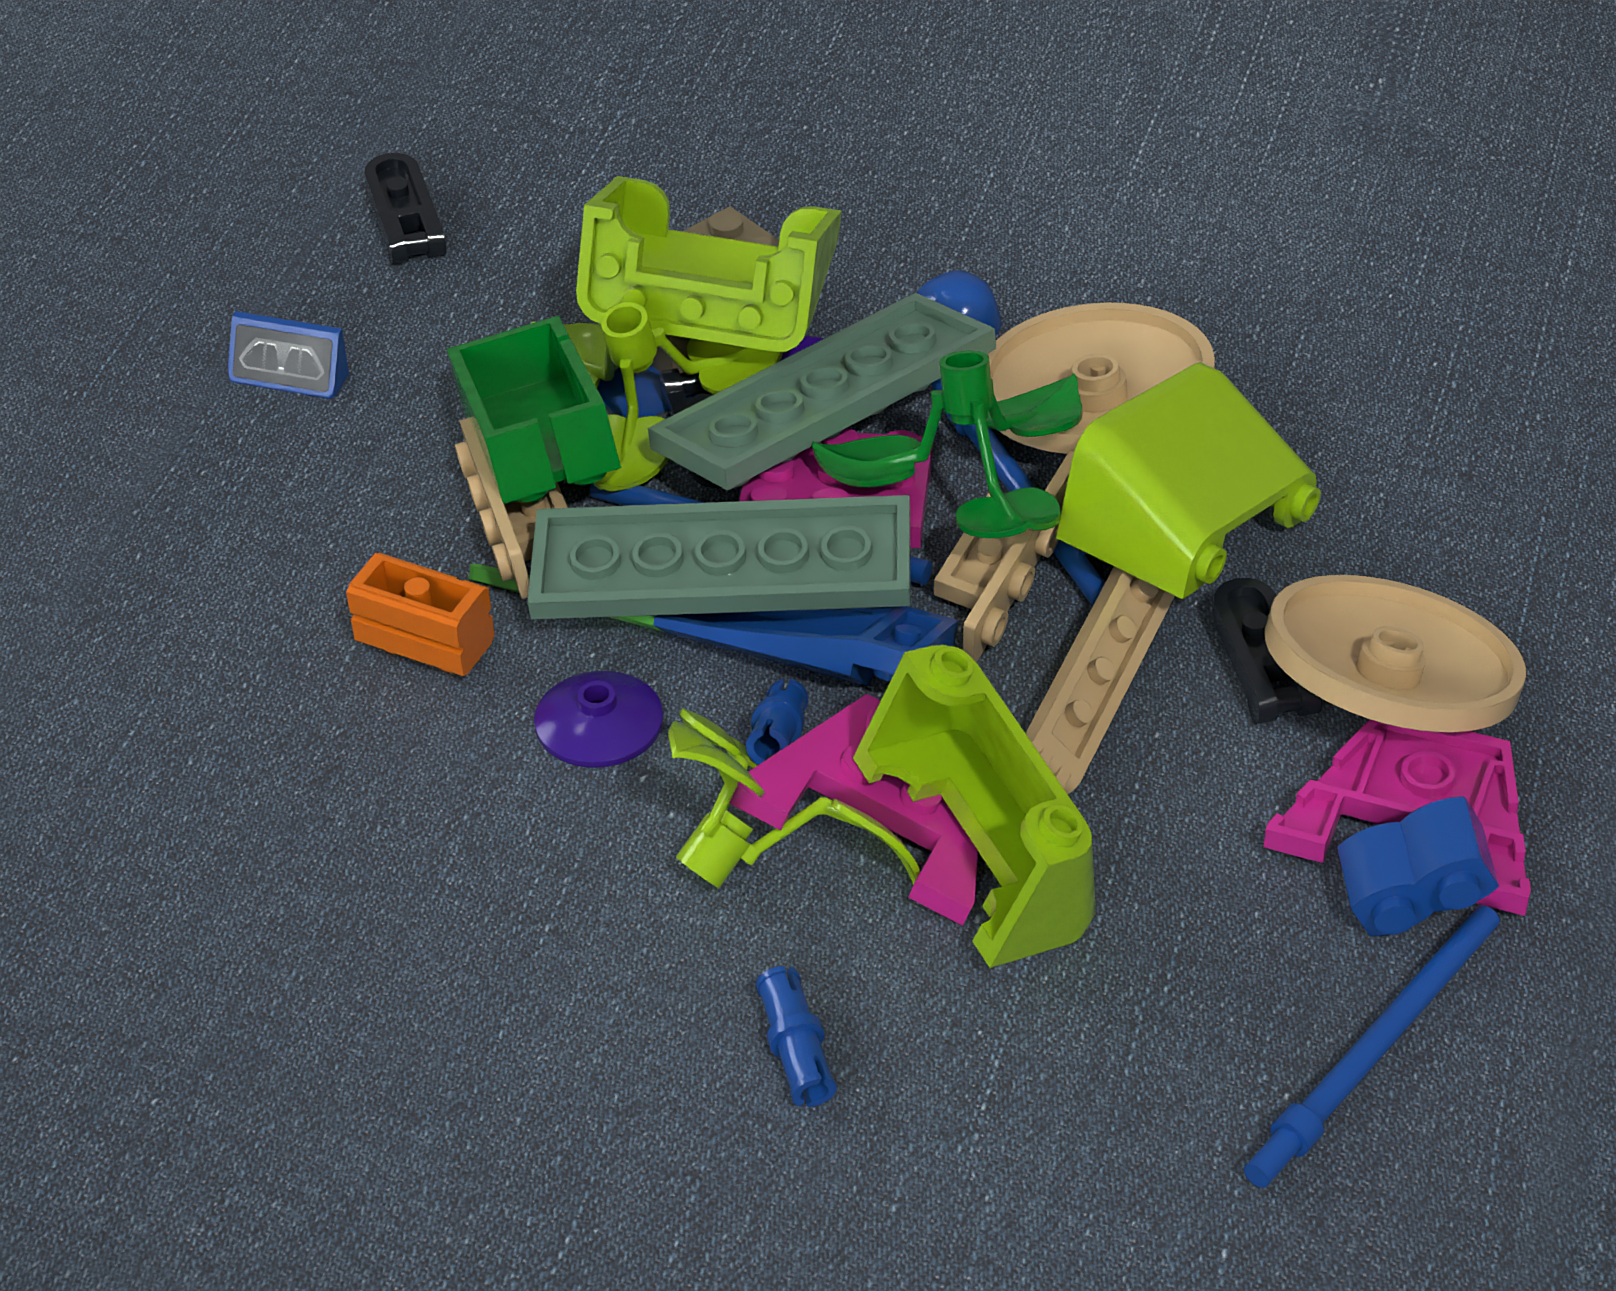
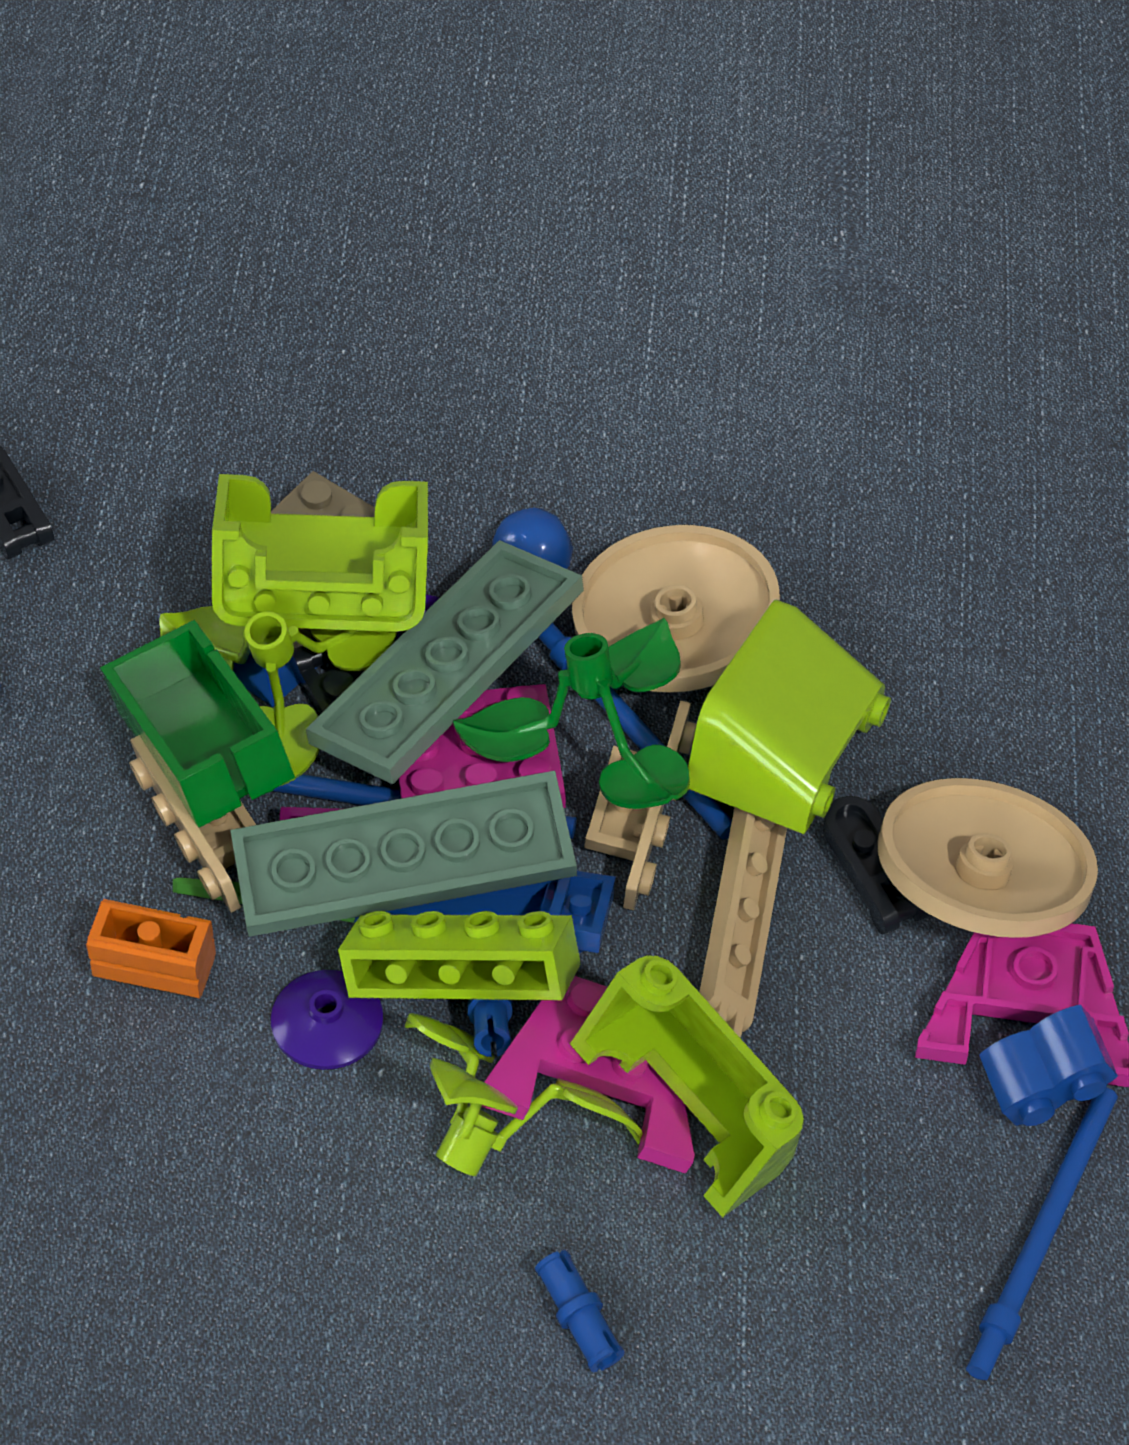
camera: 15 degrees left, 10 degrees up
none -> lime brick [338,911,581,1000]

